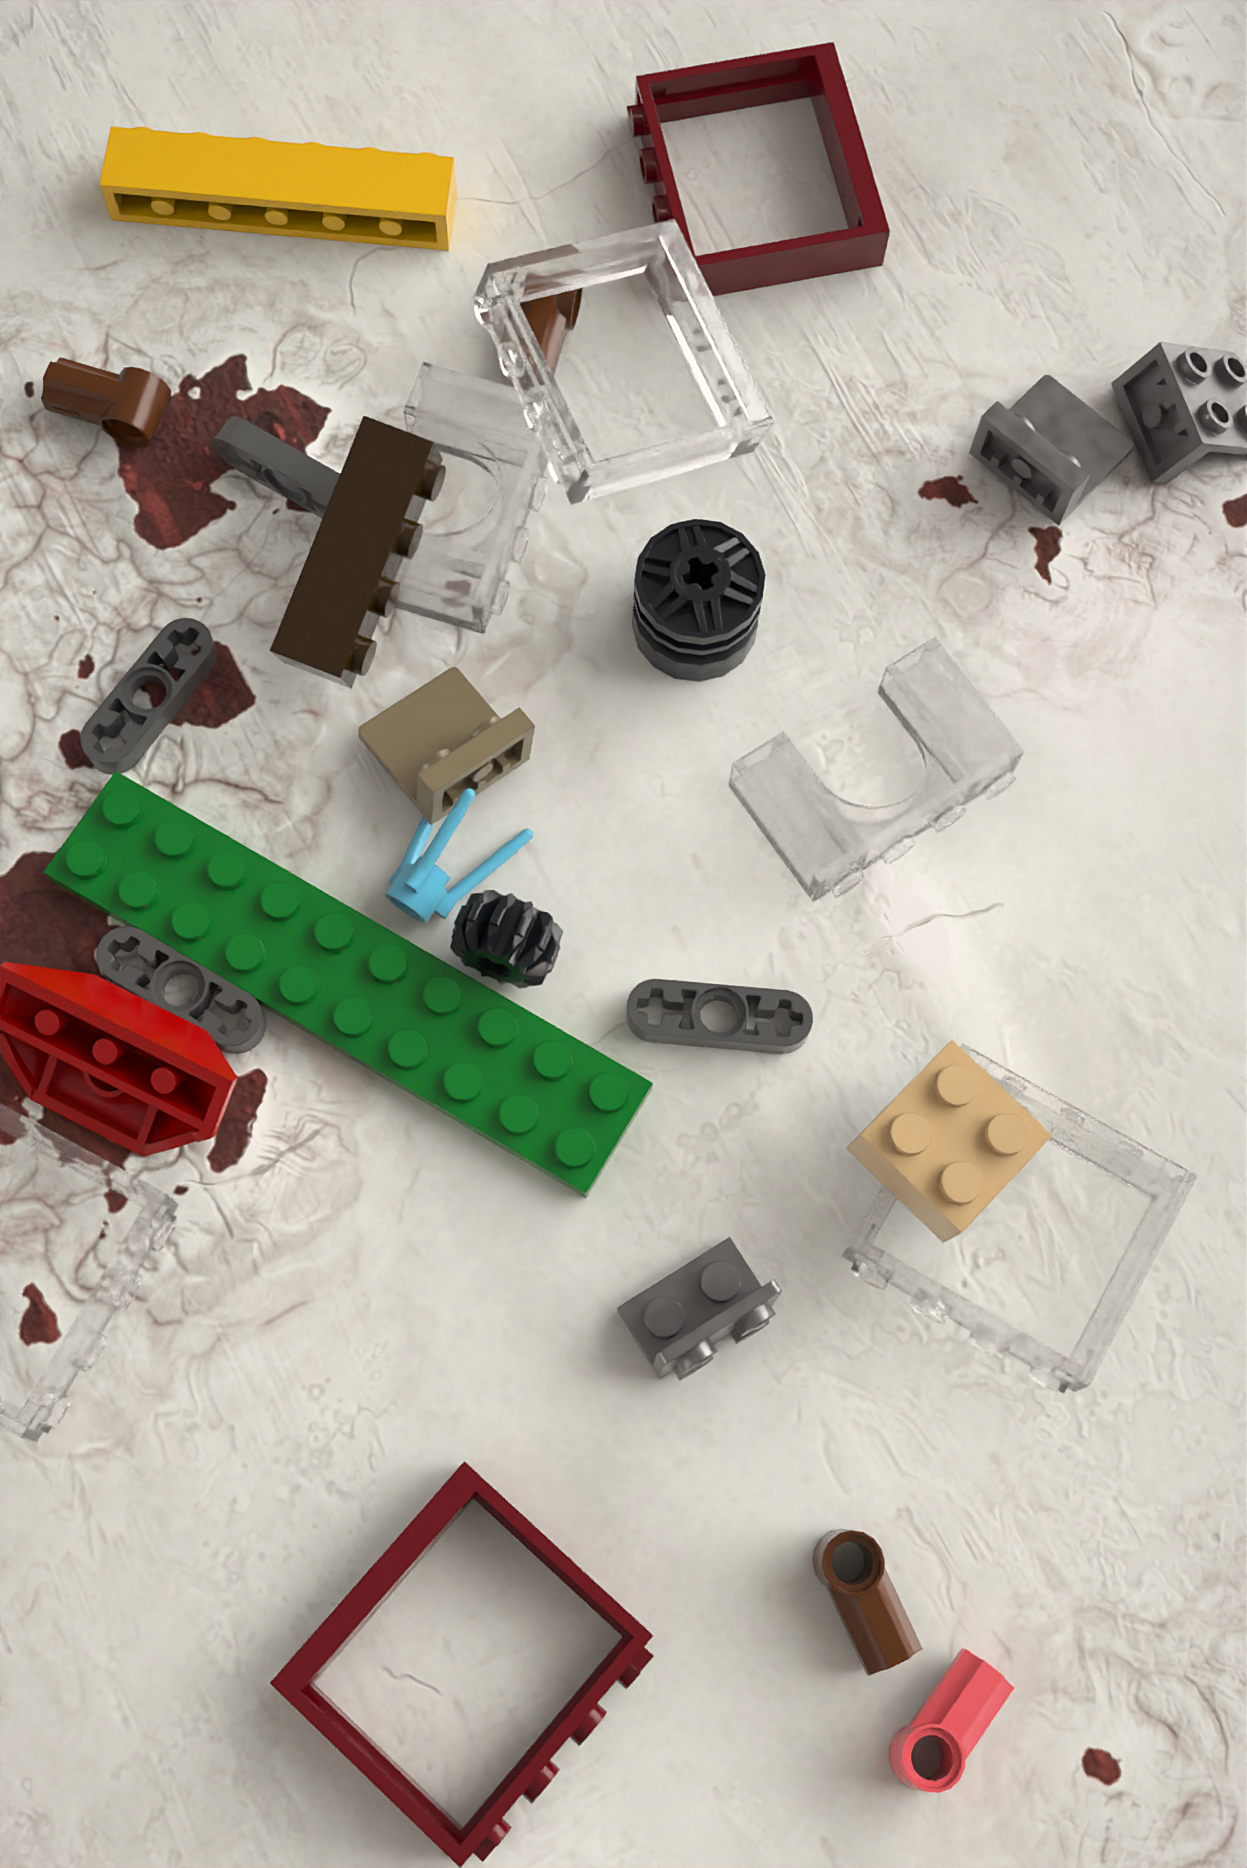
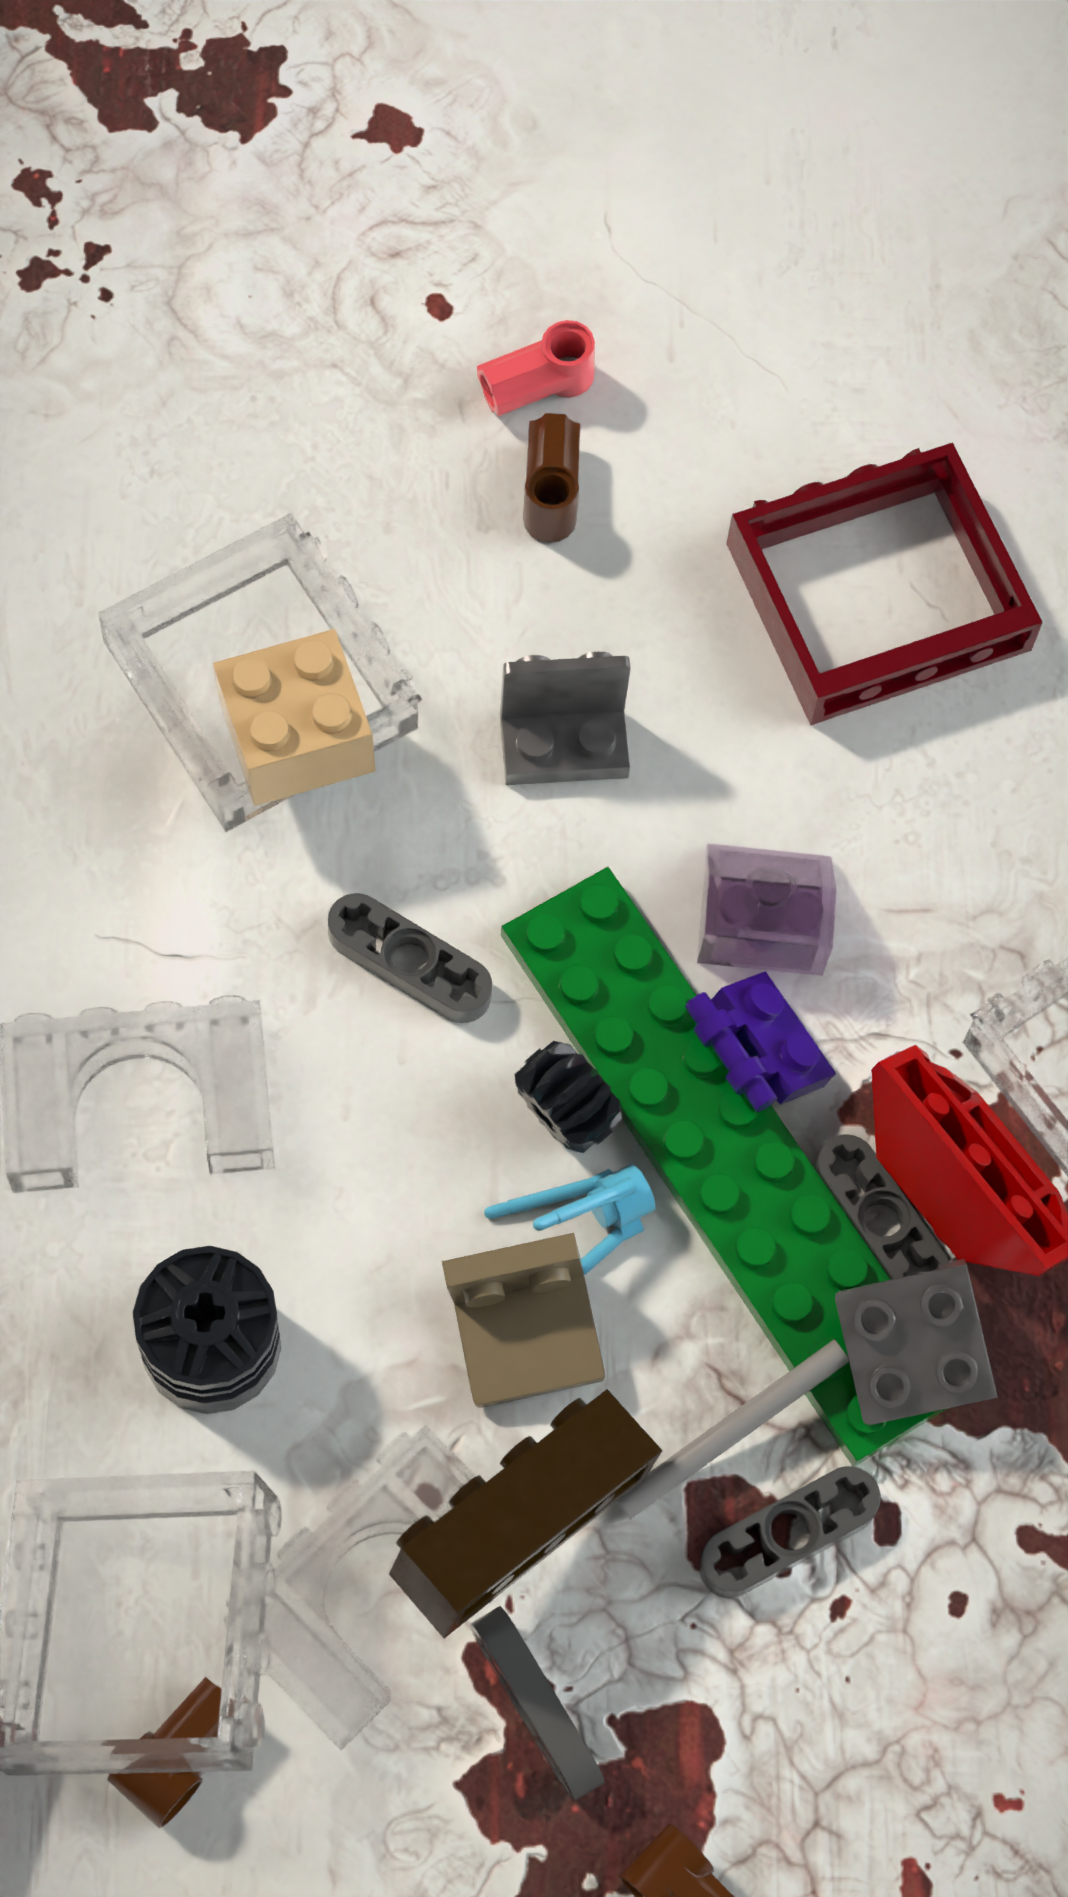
camera: 155 degrees left, 5 degrees down
none -> light grey bar [617,1340,849,1520]
none -> dark purple plate [685,971,836,1112]
none -> clear purple slope [697,843,836,976]
none -> flat silver bracket [835,1259,998,1425]

